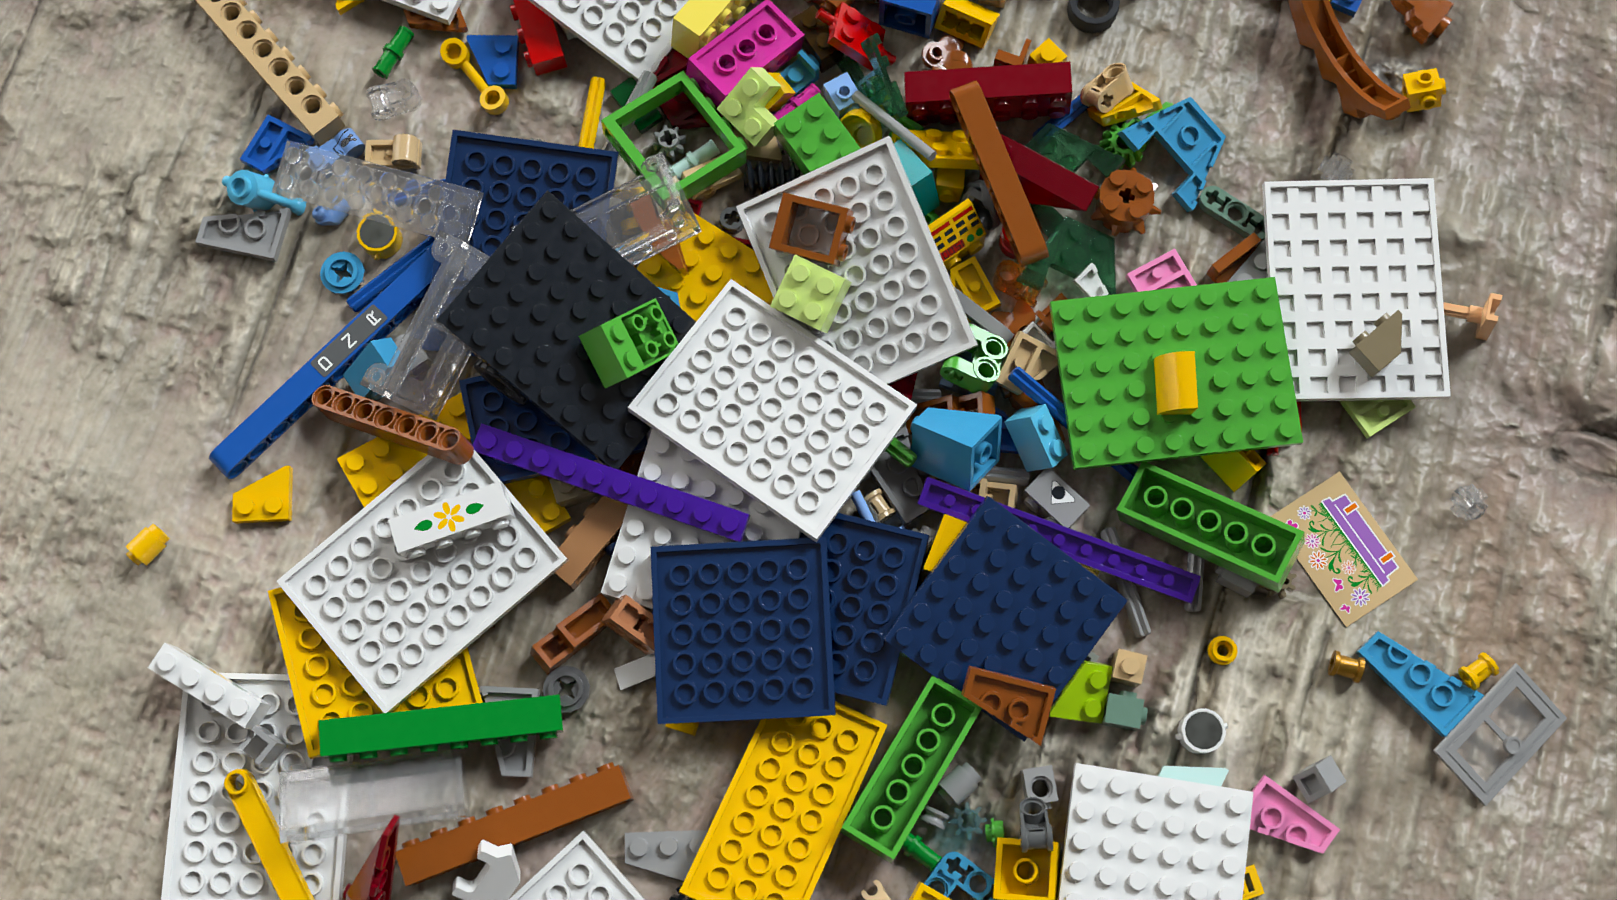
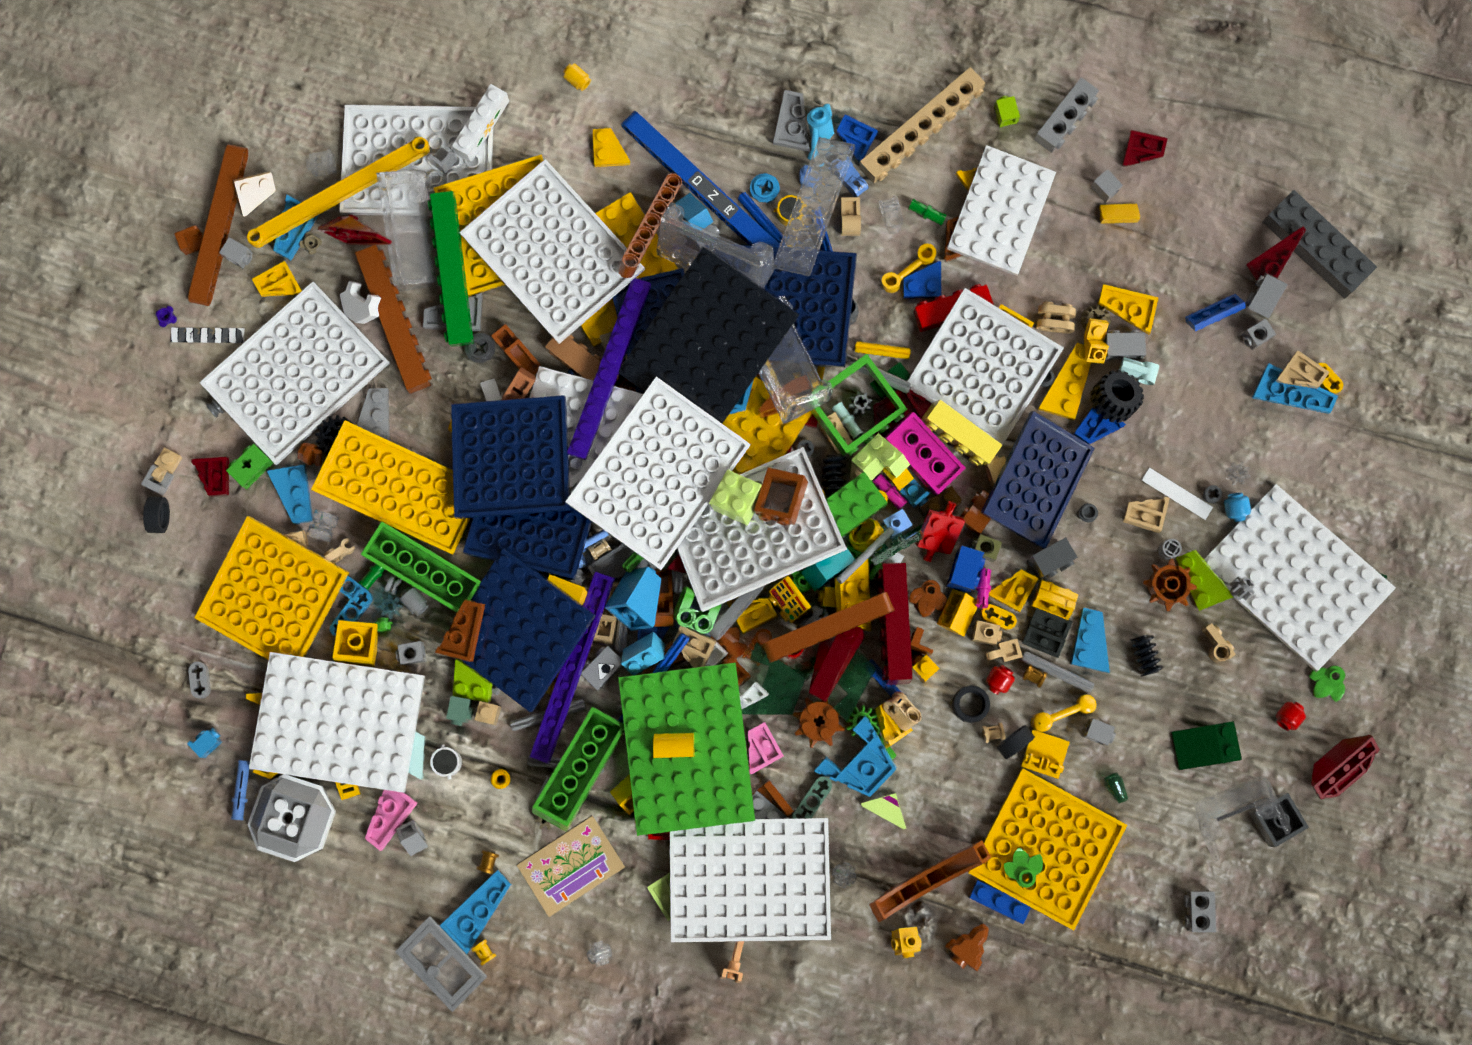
camera: 85 degrees right, 5 degrees up
white brick [388,481,516,559] -> none
bright green slope [579,298,679,388] -> none
dark grey piece [1019,797,1053,853] -> none
dark tan slope [1349,310,1402,378] -> none
none -> yellowish green tile [861,793,906,829]

